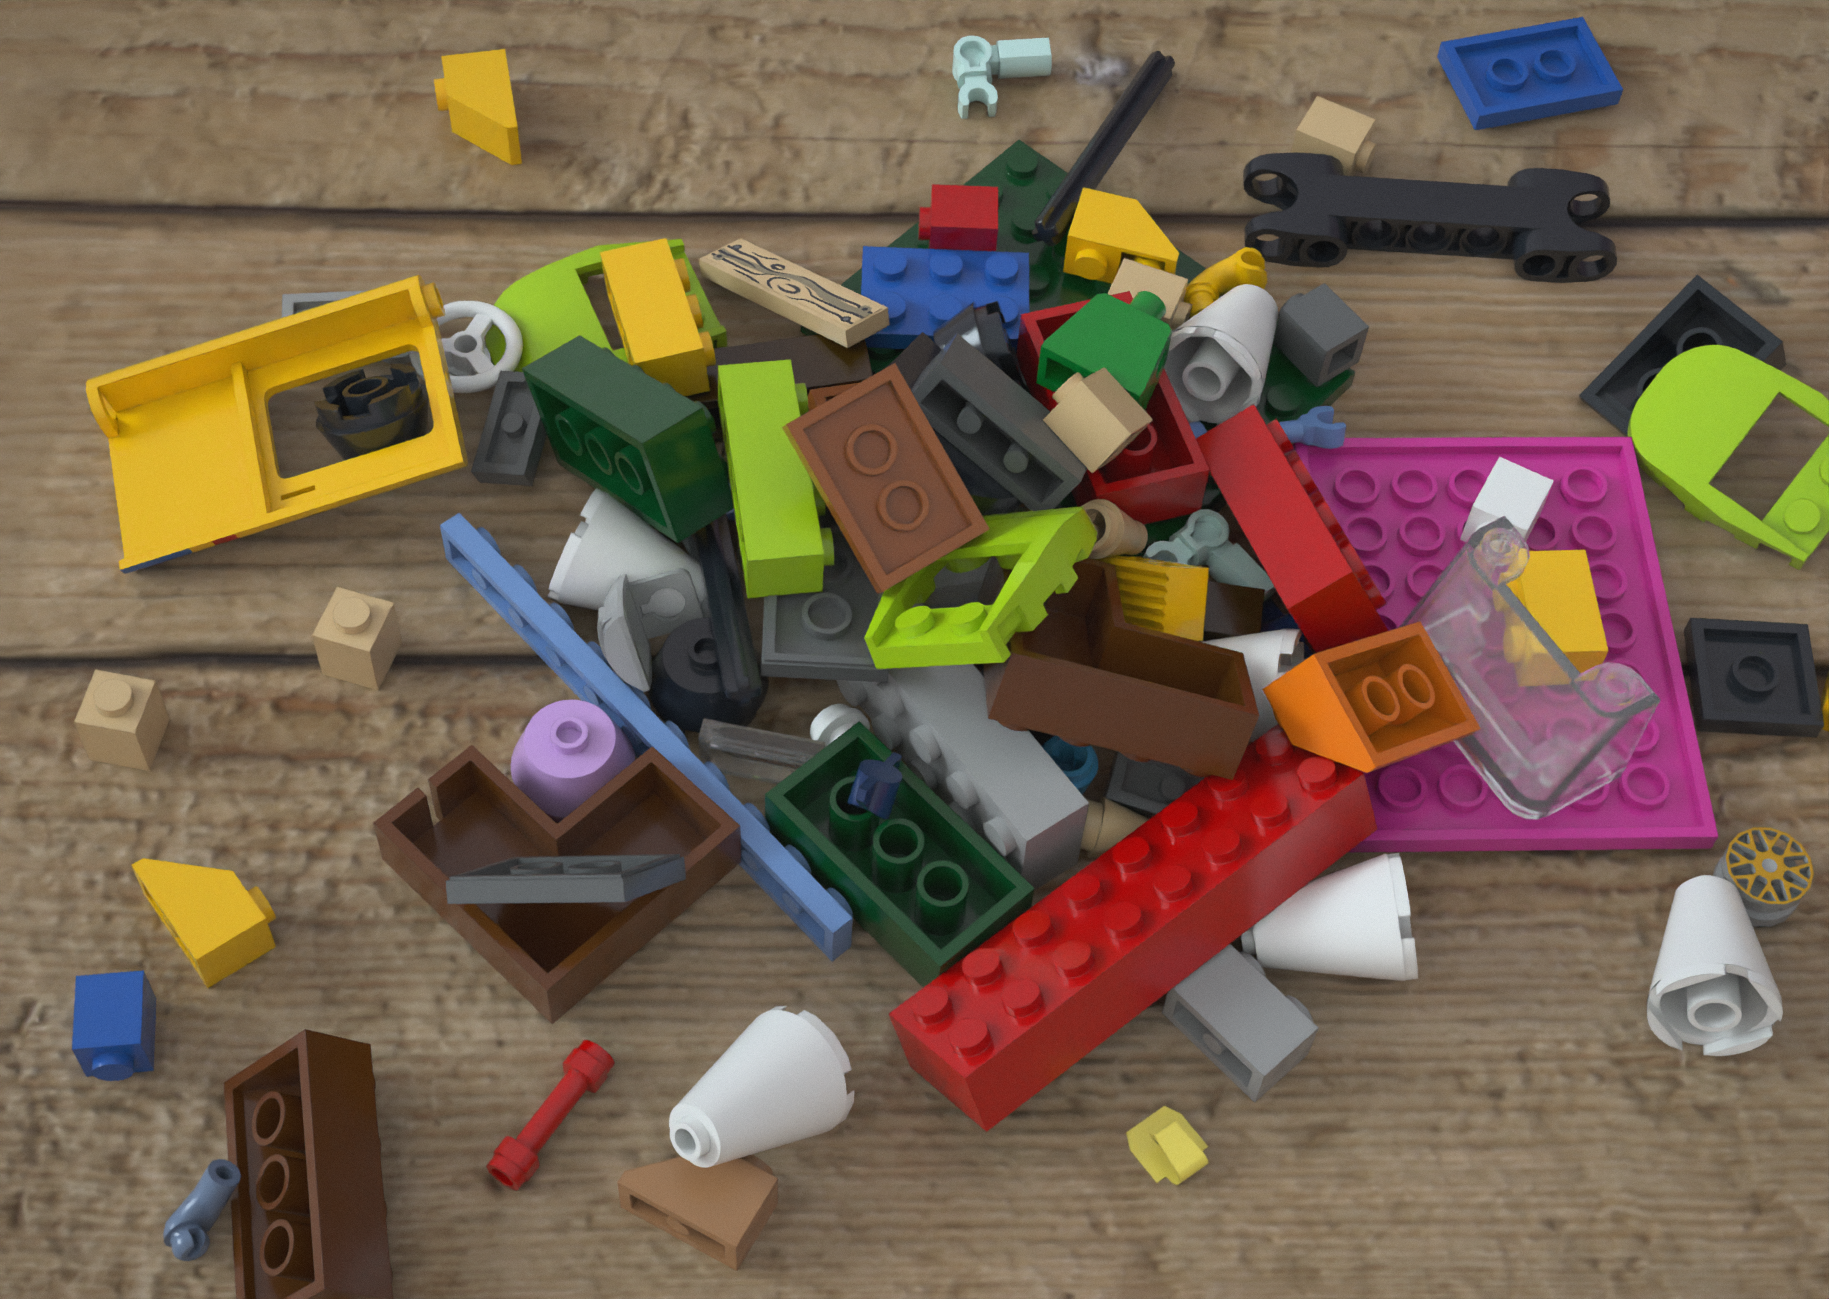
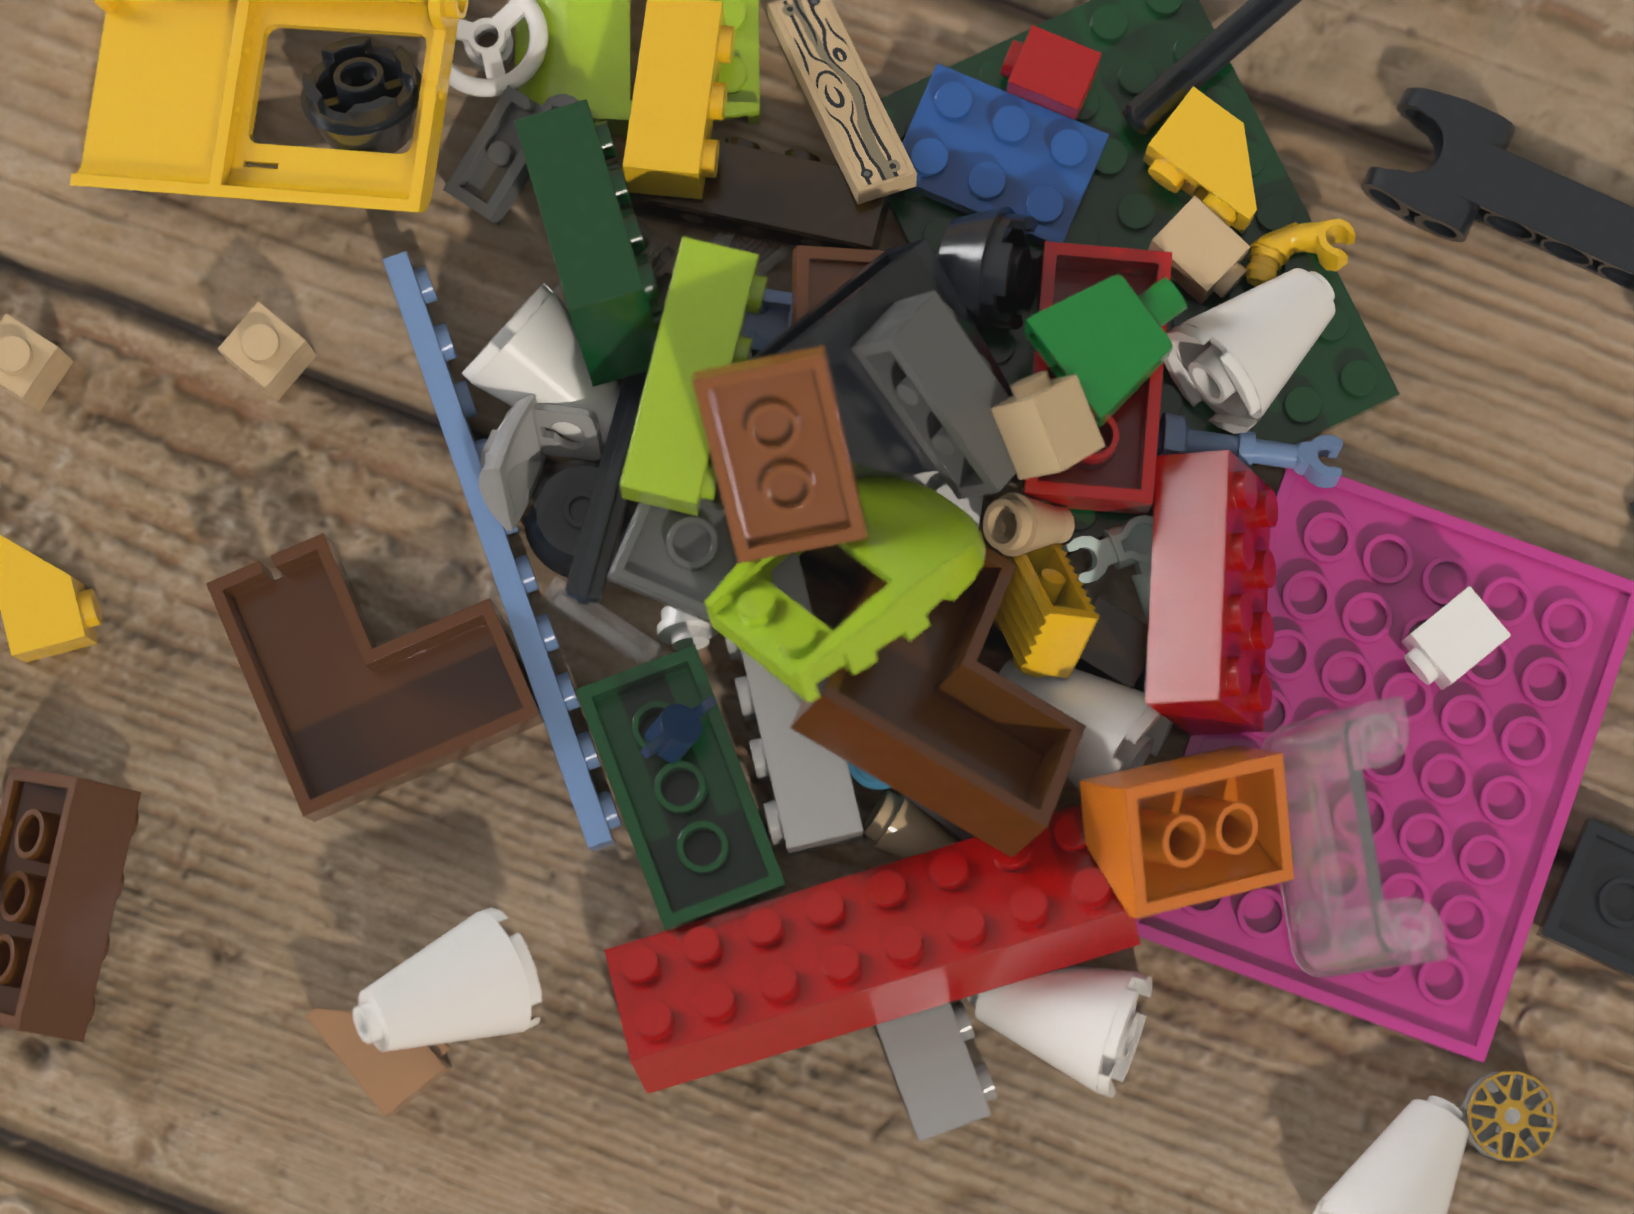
camera: 30 degrees right, 25 degrees up
dark grey tile [445,854,686,904] -> none
red bar [486,1040,615,1191] -> none
lavender cone [511,700,635,823] -> none
light yellow piece [1126,1106,1209,1185] -> none
dark grey brick [1273,283,1369,387] -> none
tan brick [1291,96,1377,176] -> none
yellow brick [1497,550,1608,685] -> none

